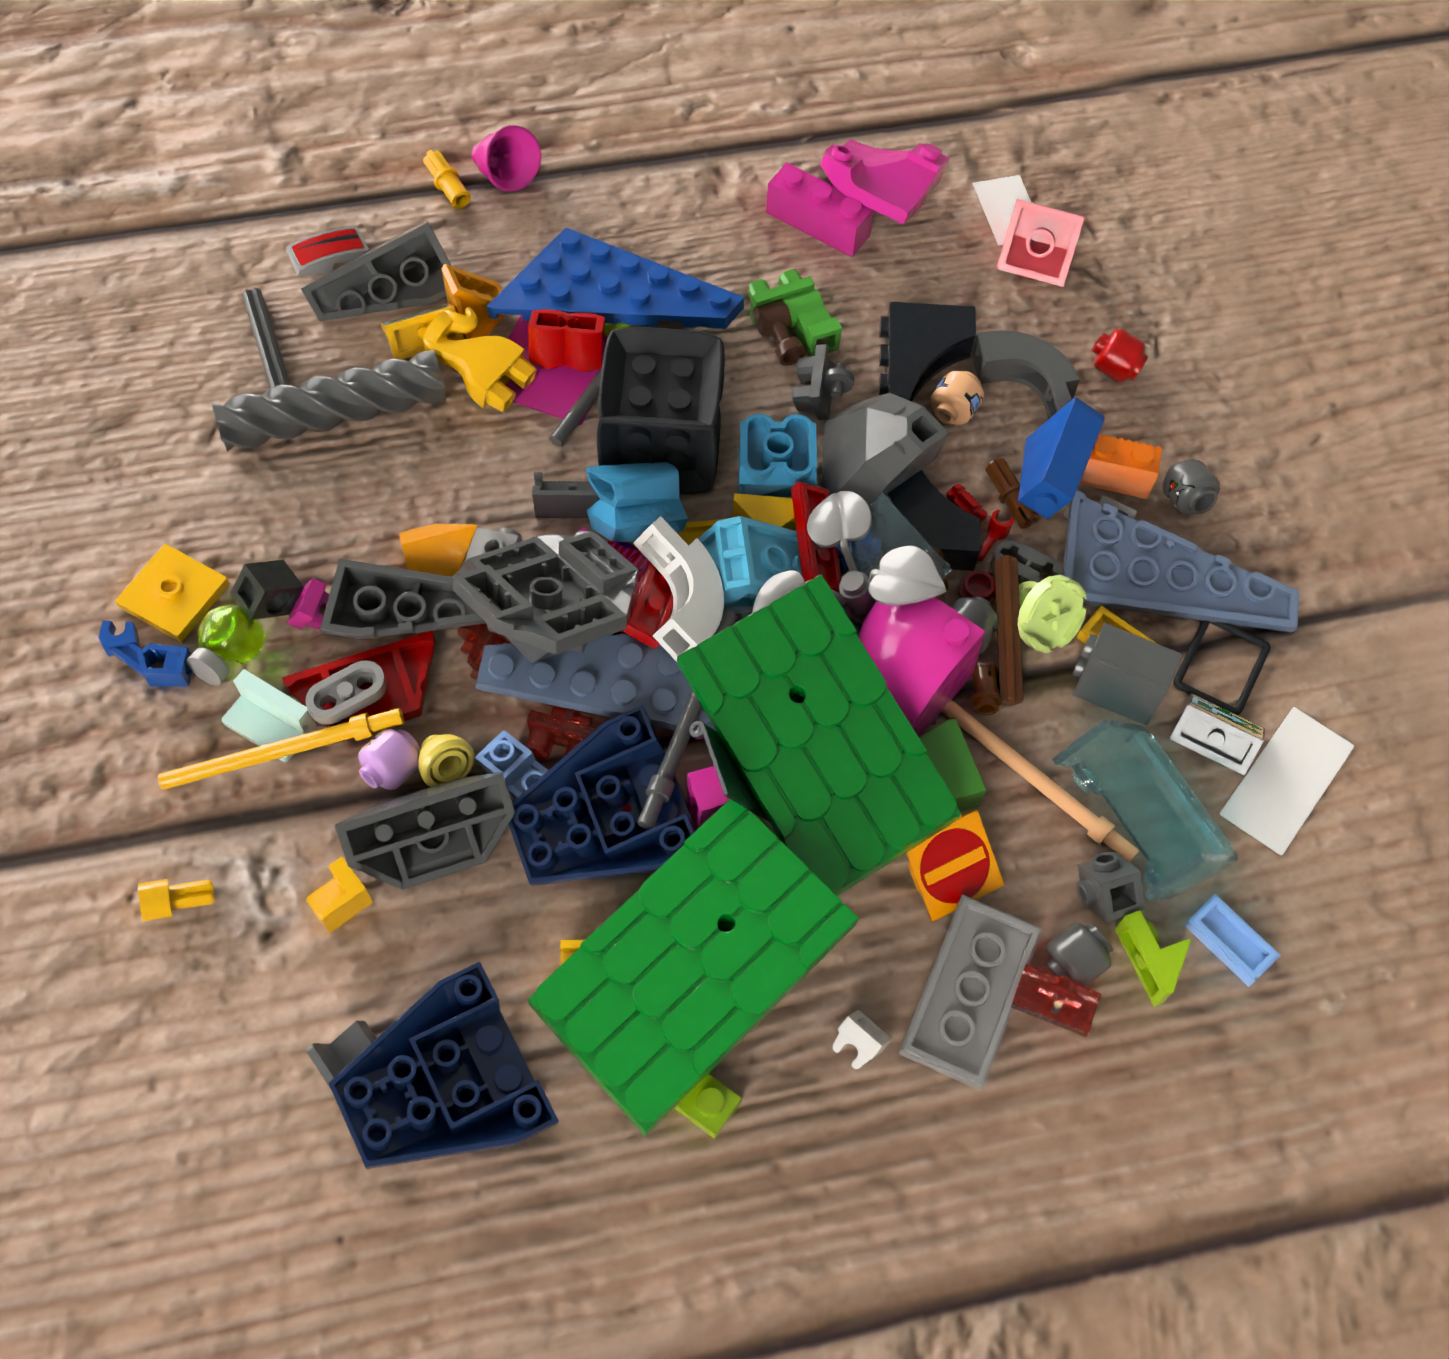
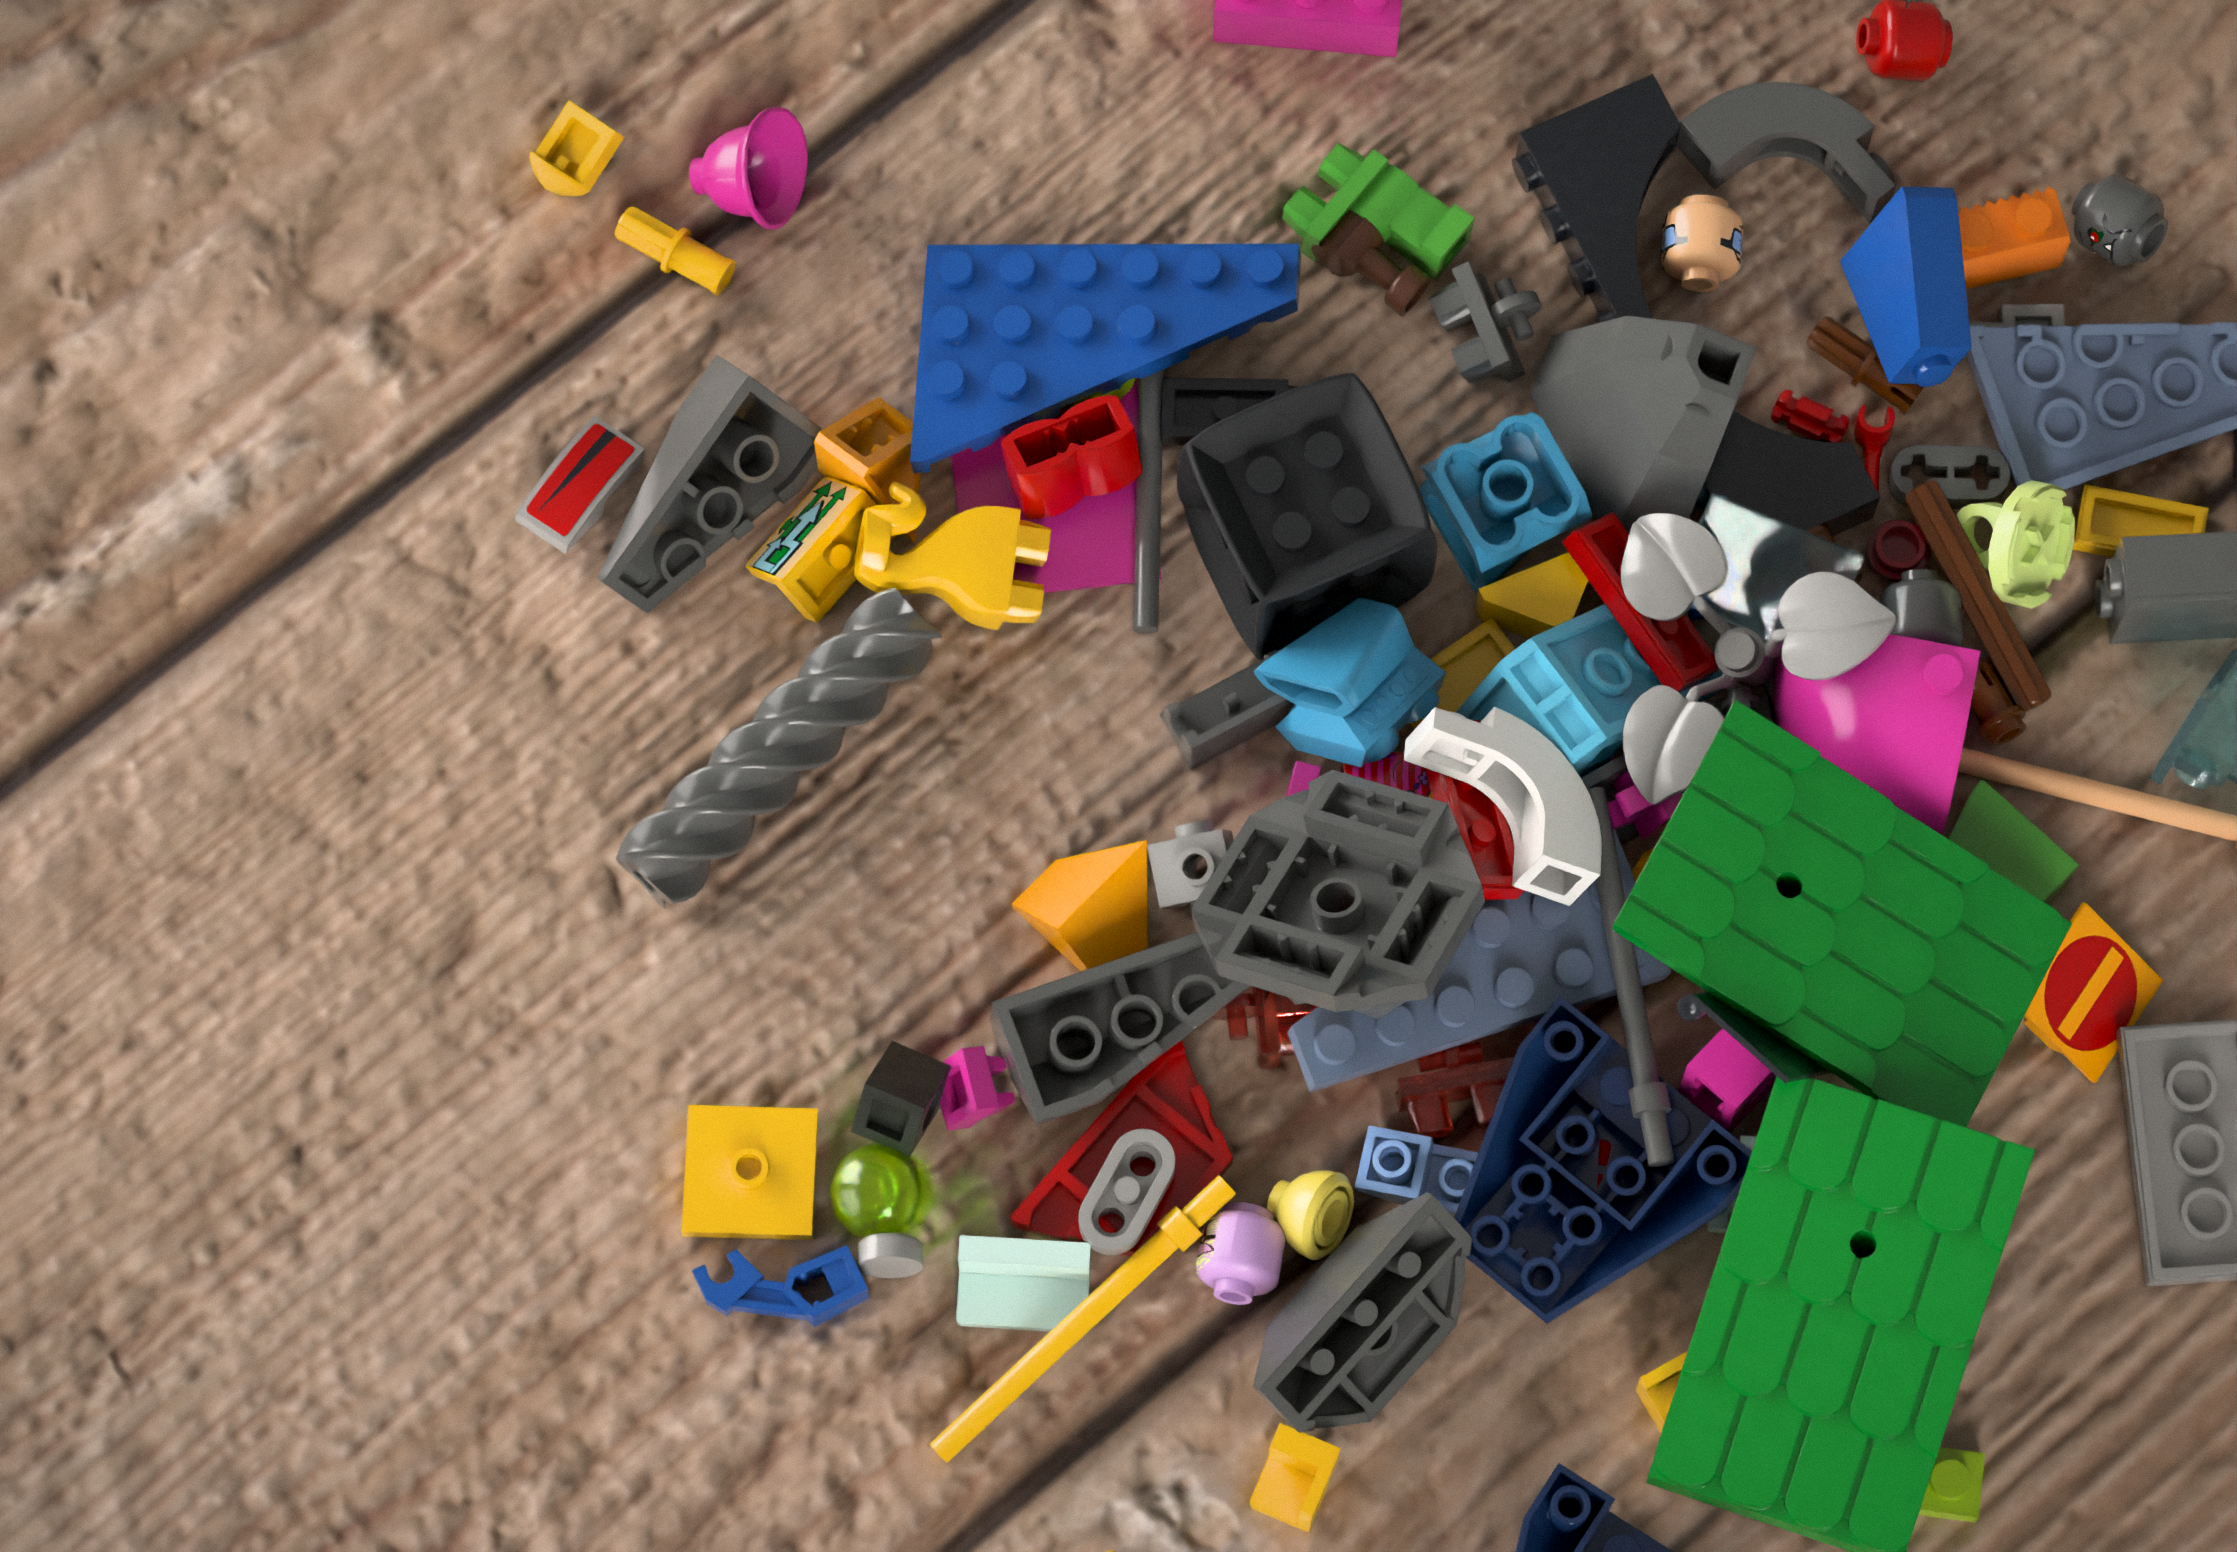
camera: 25 degrees left, 10 degrees up
dark grey axle [242,287,291,388] -> none
white tile [833,1010,892,1069] -> none
none -> yellow plate [529,100,625,196]

